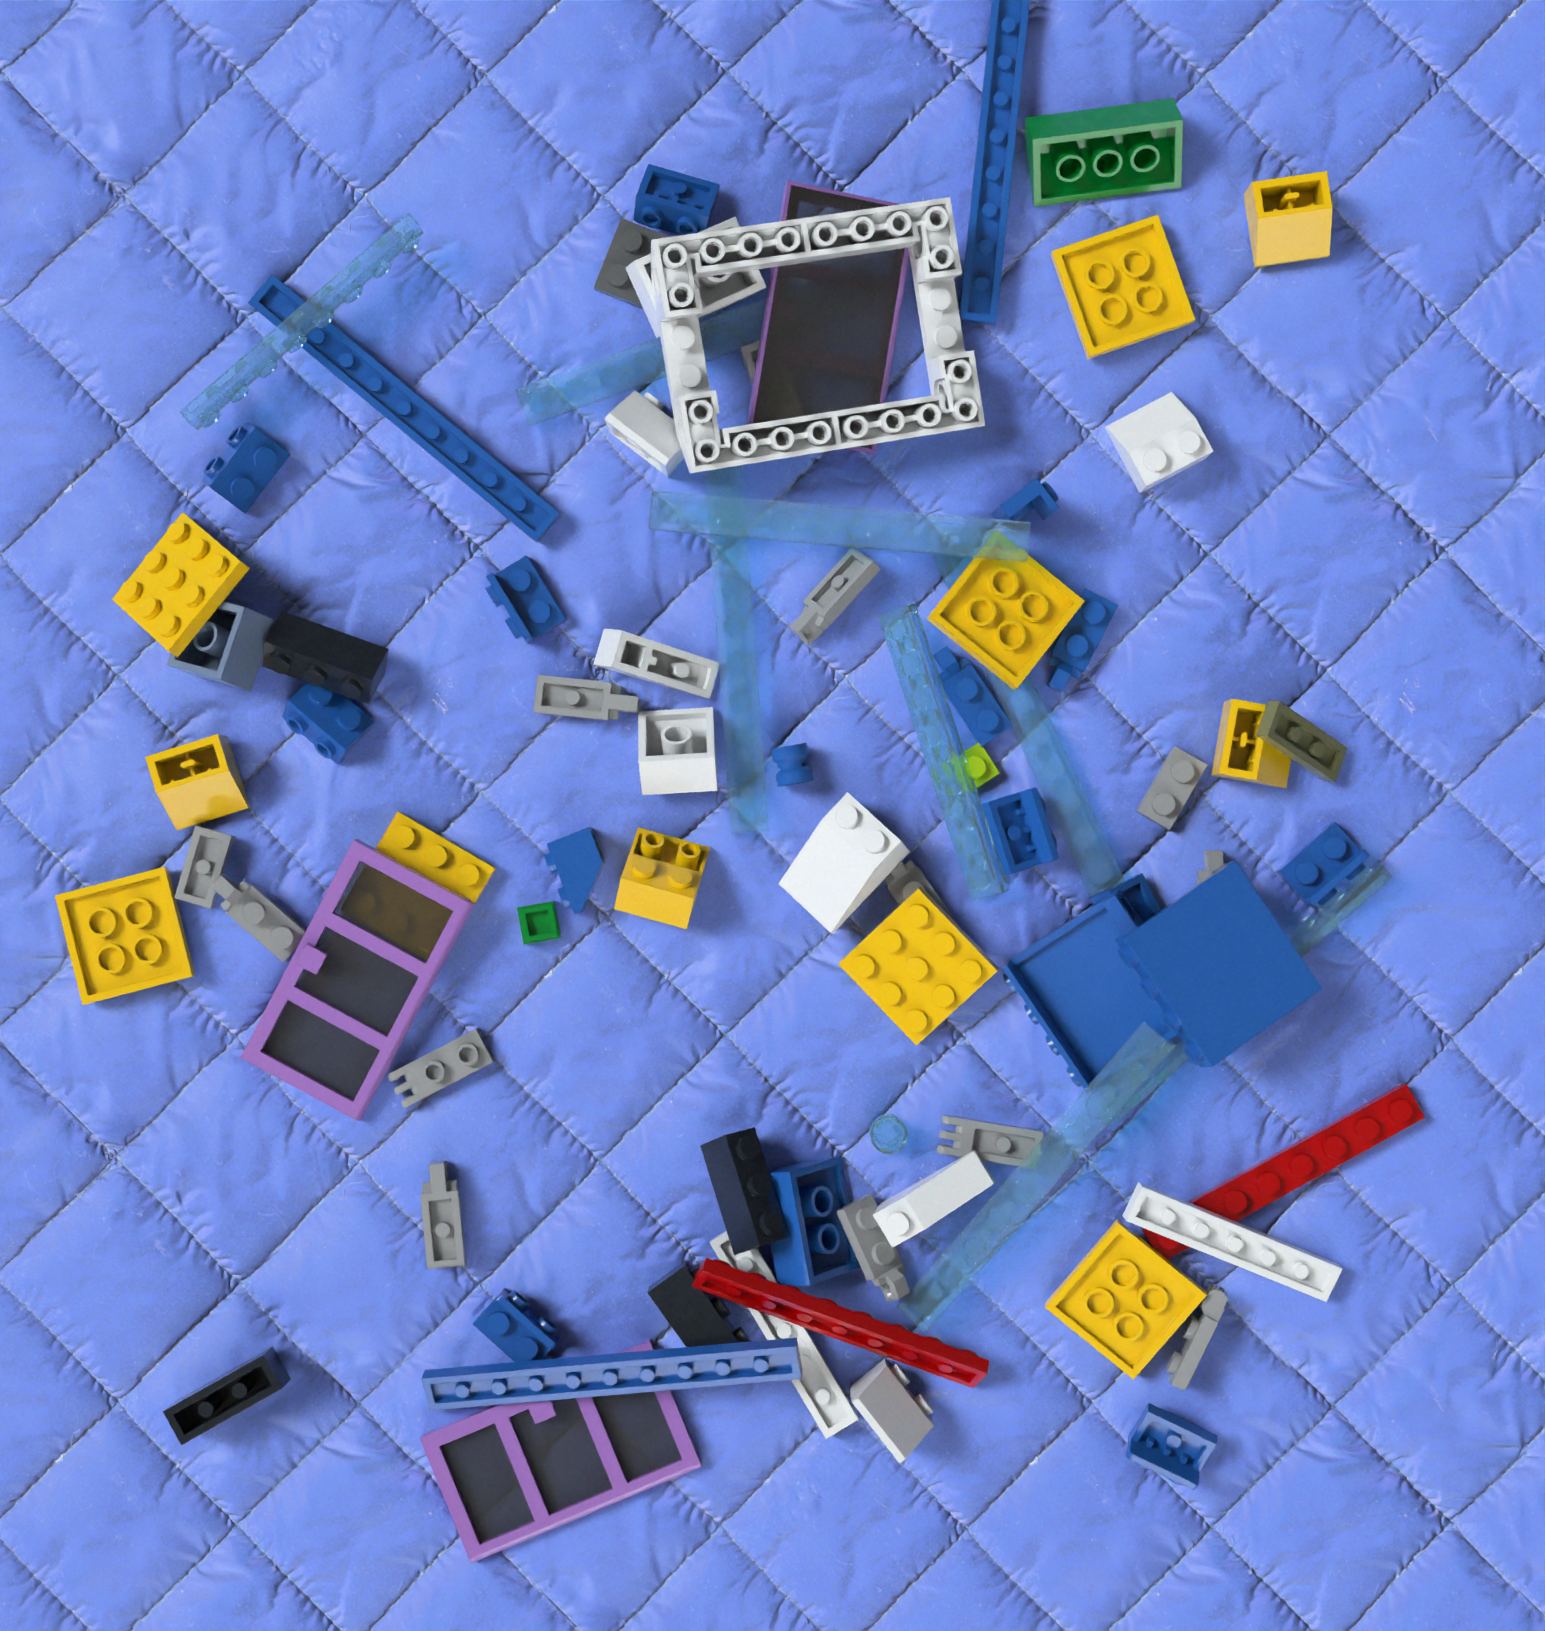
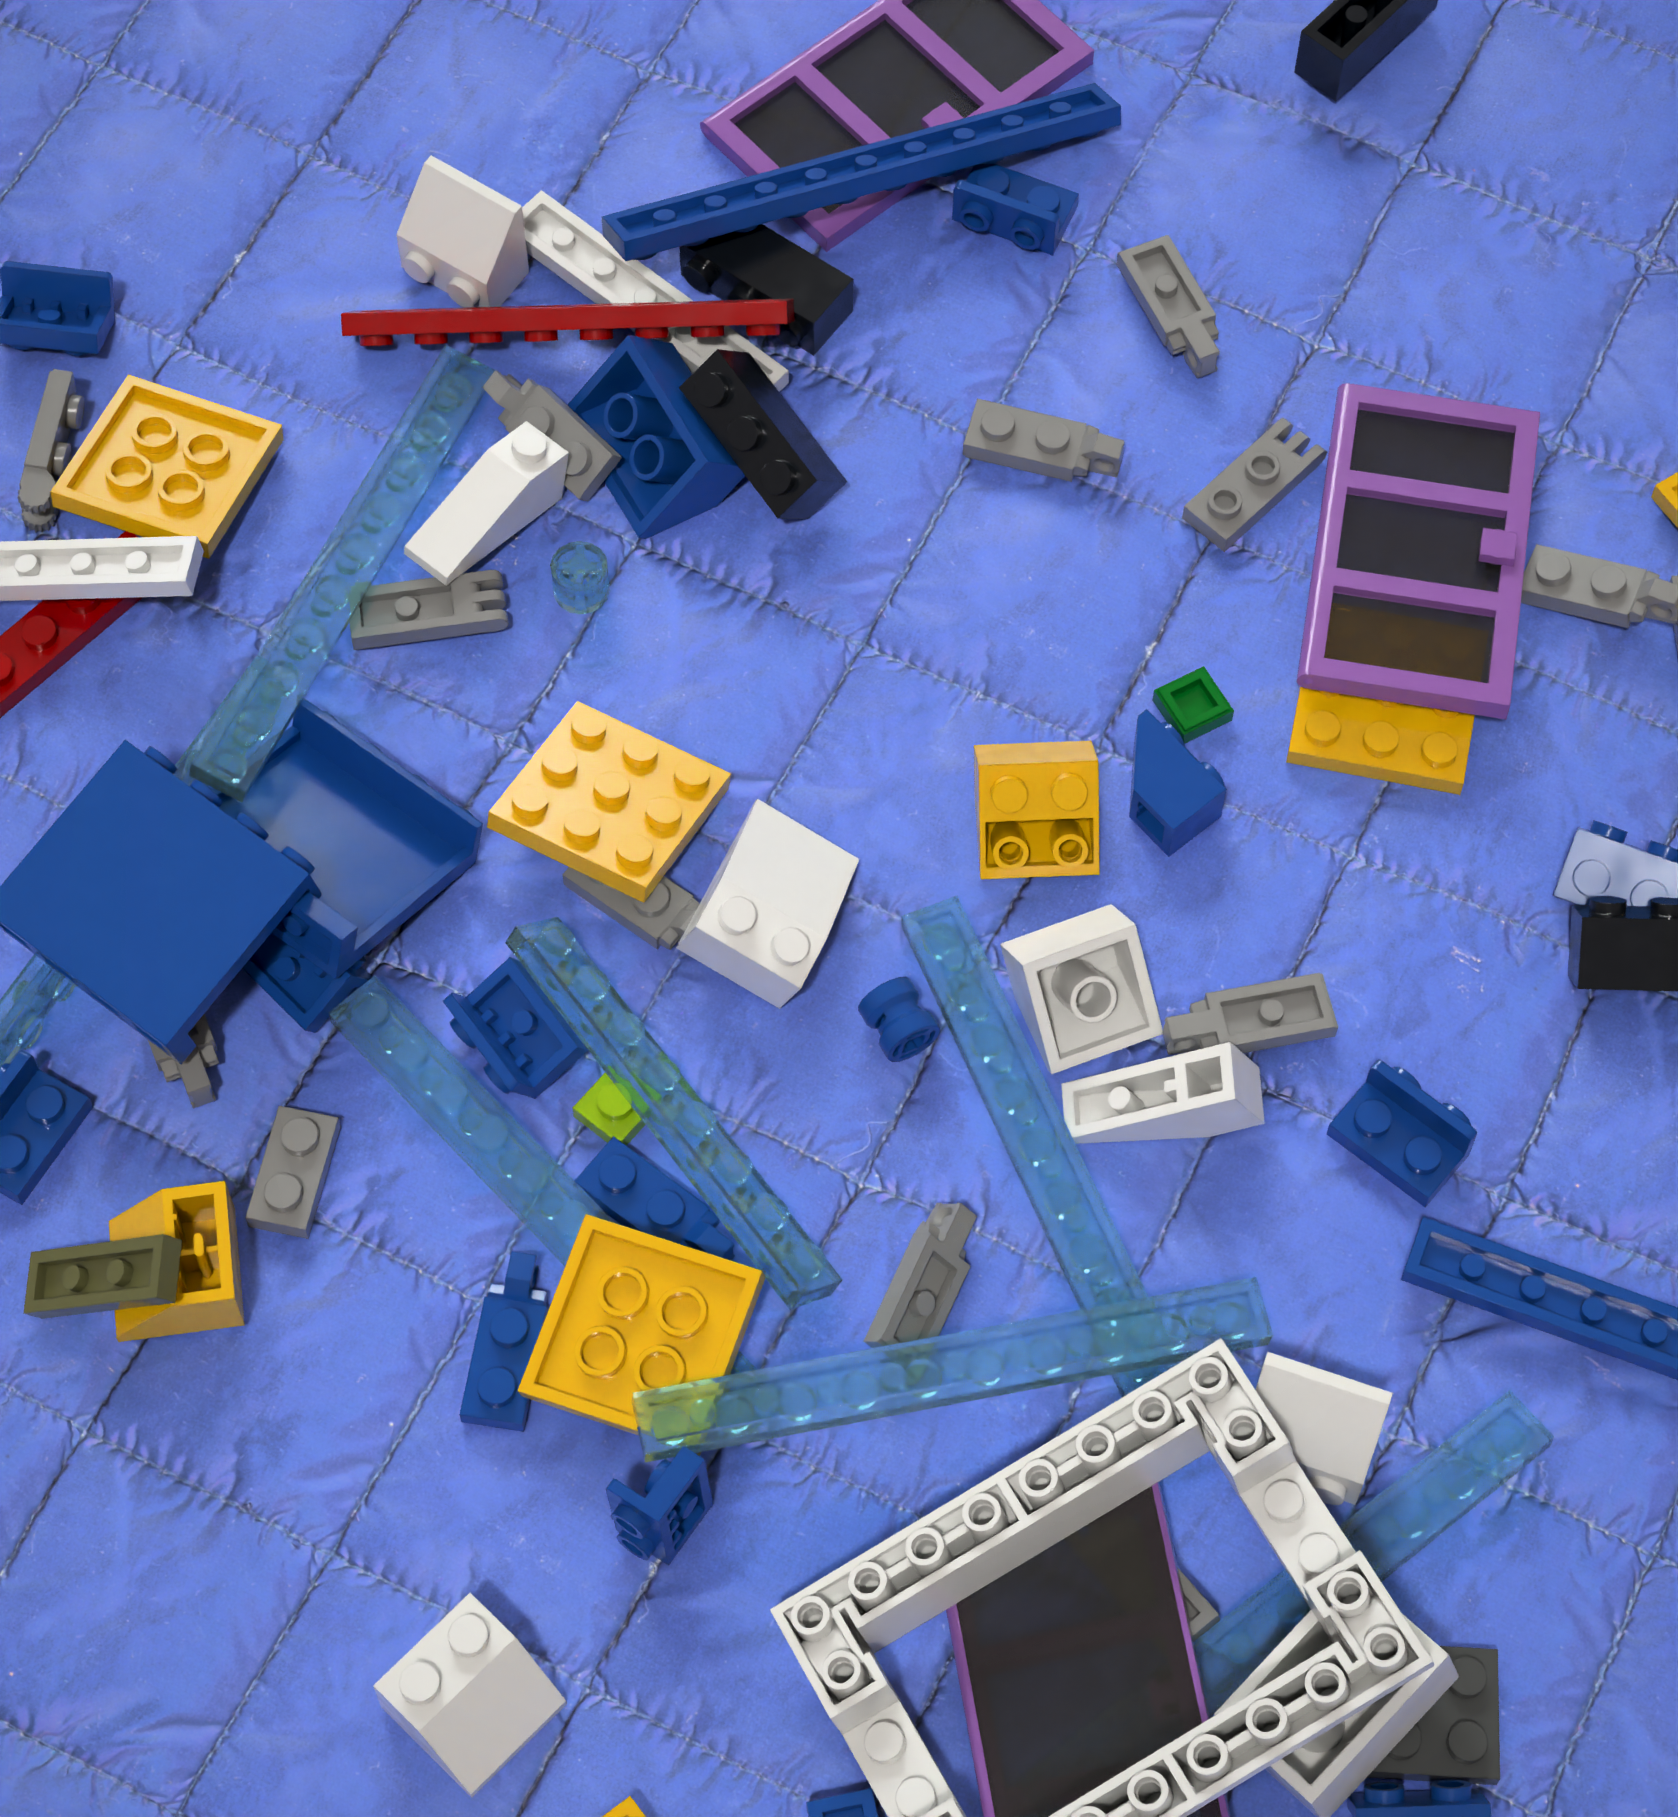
camera: 160 degrees right, 25 degrees down
none -> light grey hinge [963,398,1125,482]

